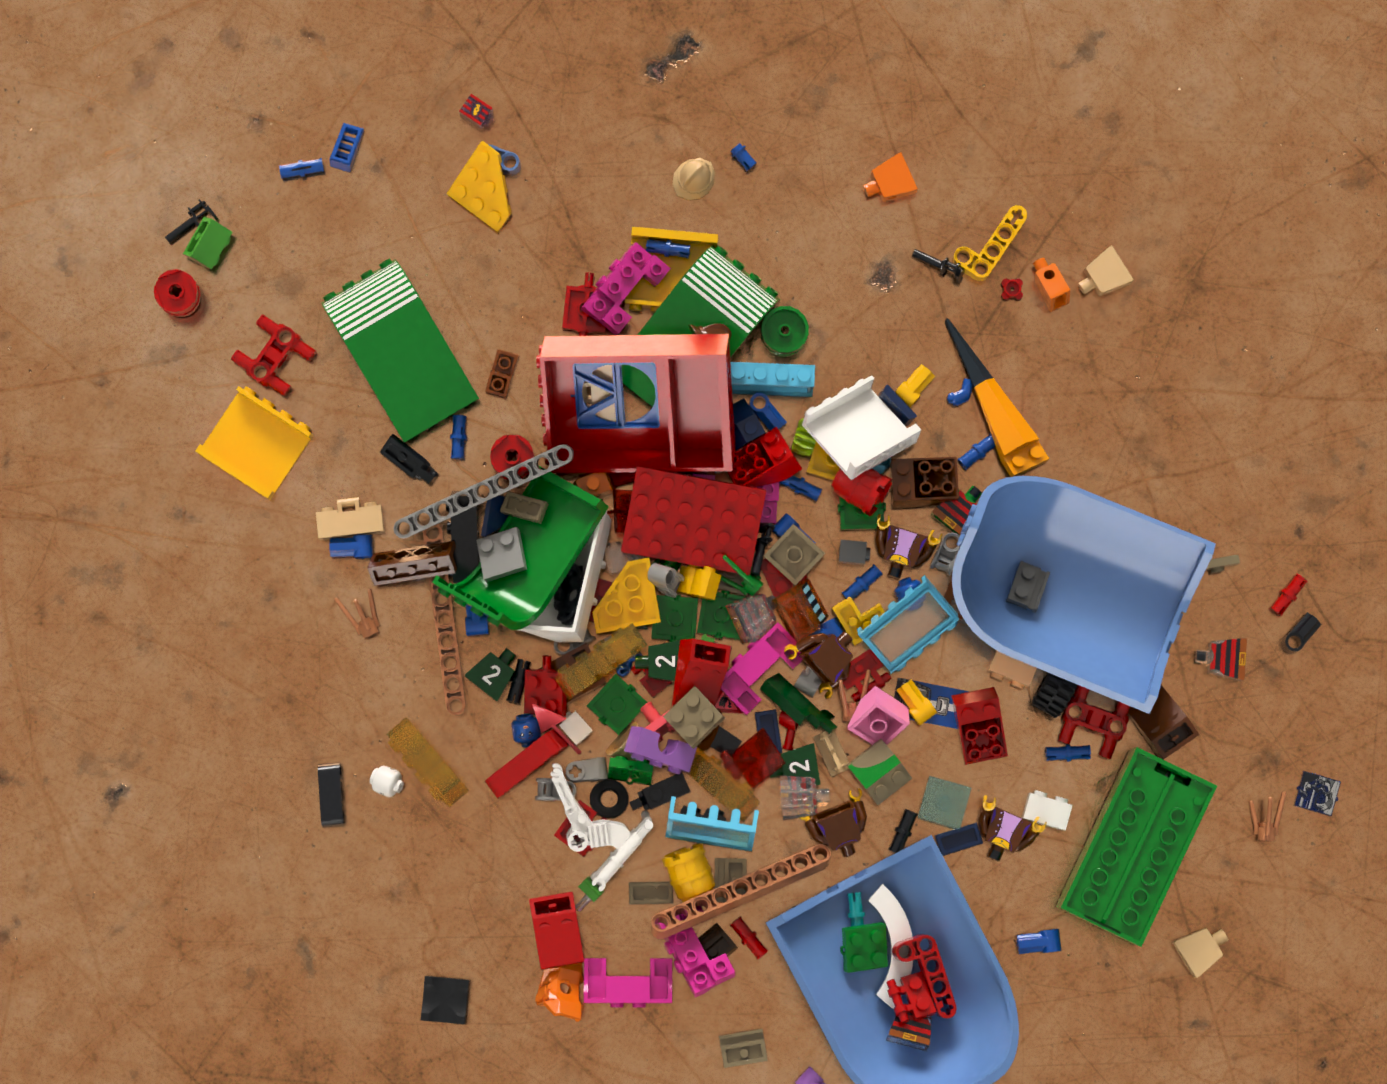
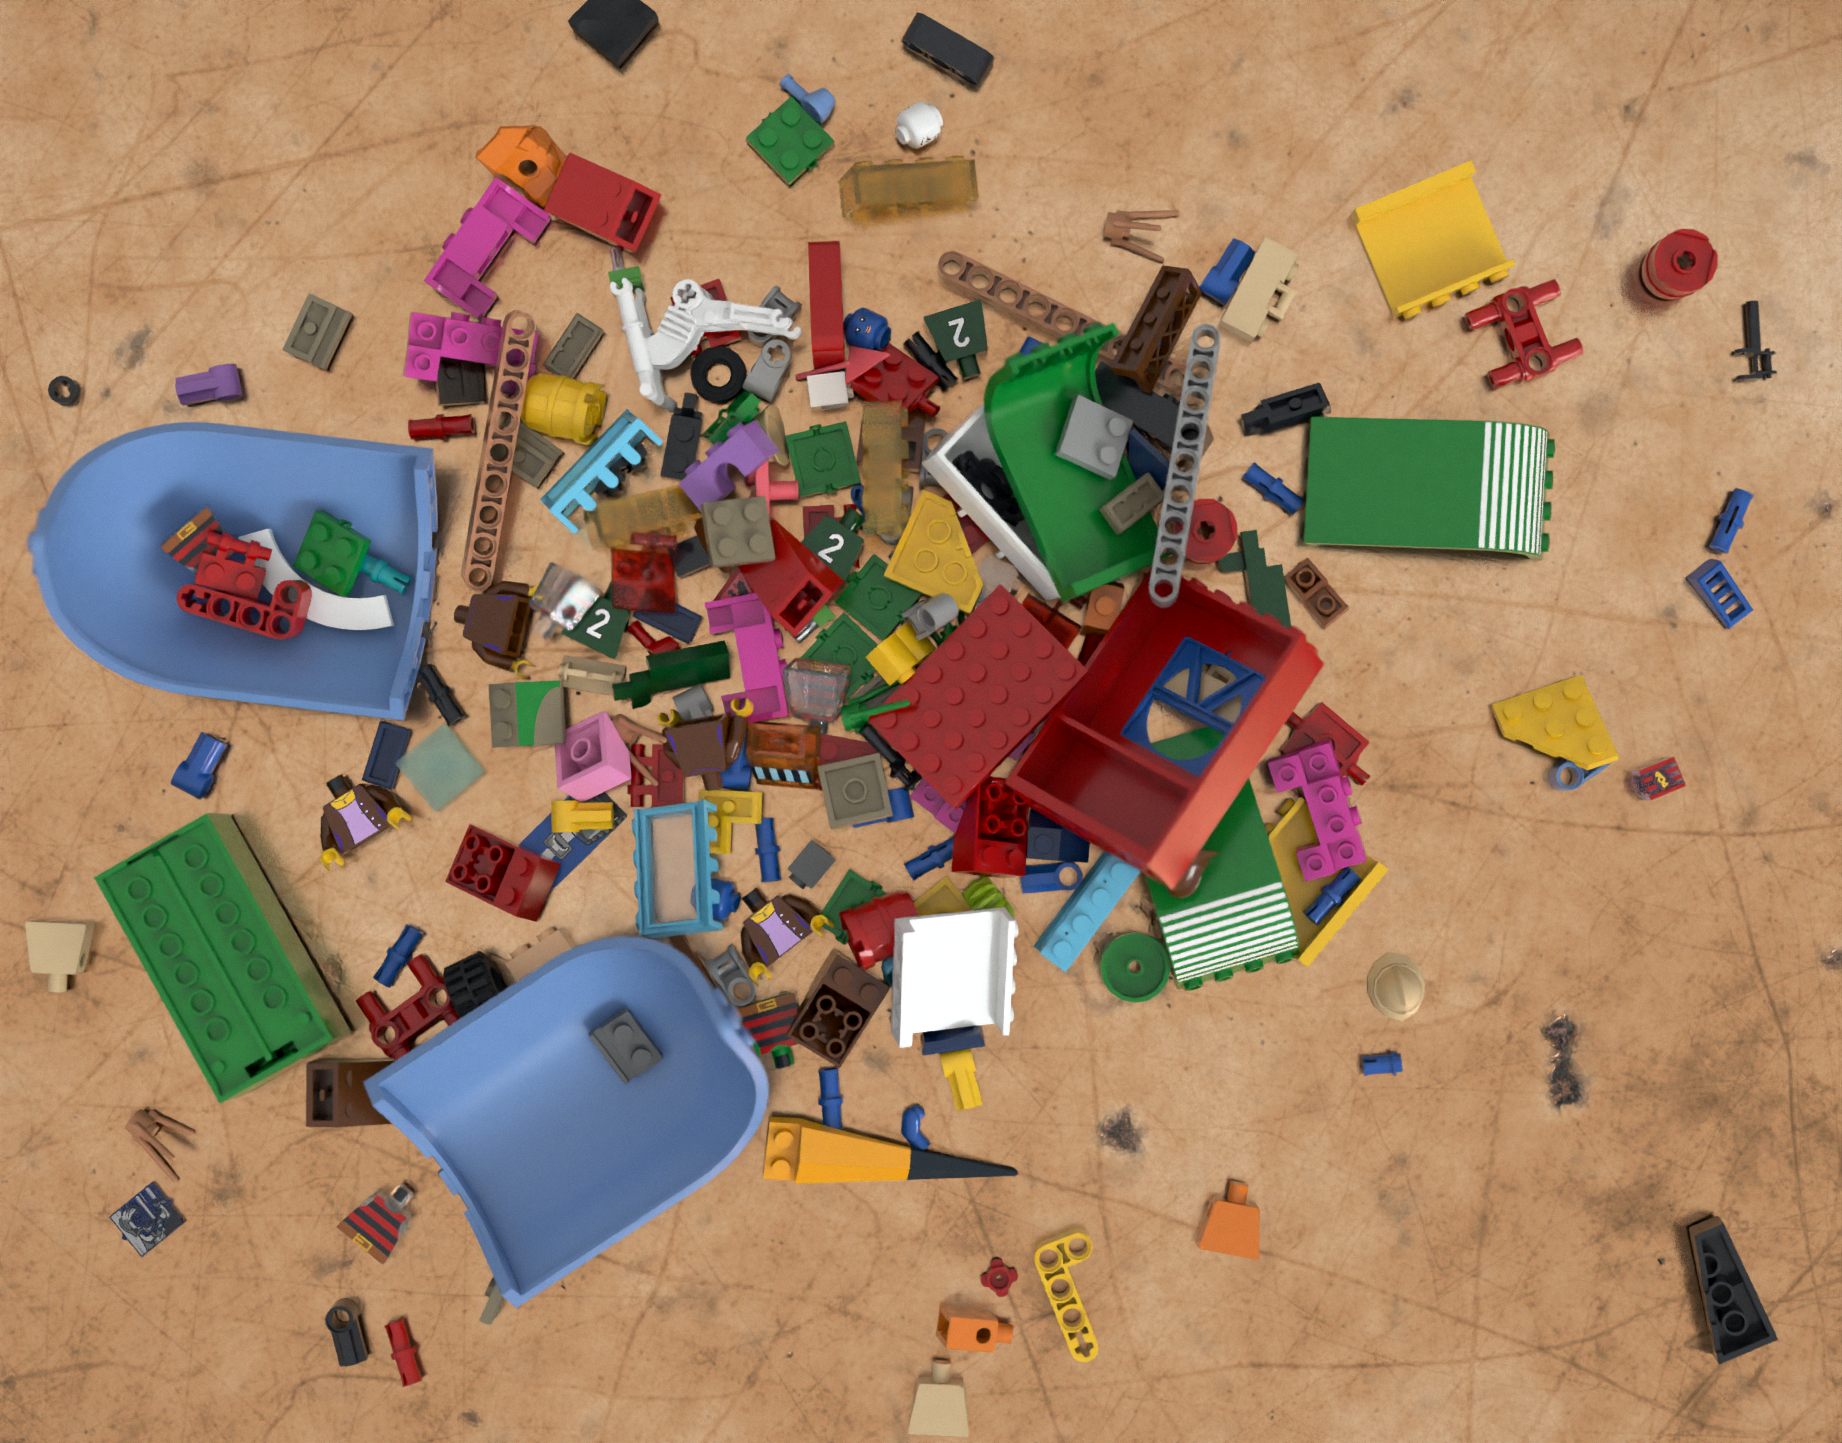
camera: 125 degrees right, 5 degrees up
bright green brick [183,217,232,269] -> none
black piece [912,249,964,284] -> none
white brick [1022,790,1073,831] -> none
none -> green plate [746,96,835,186]
none -> medium blue bar [779,74,836,124]
none -> dark green piece [1218,530,1291,628]

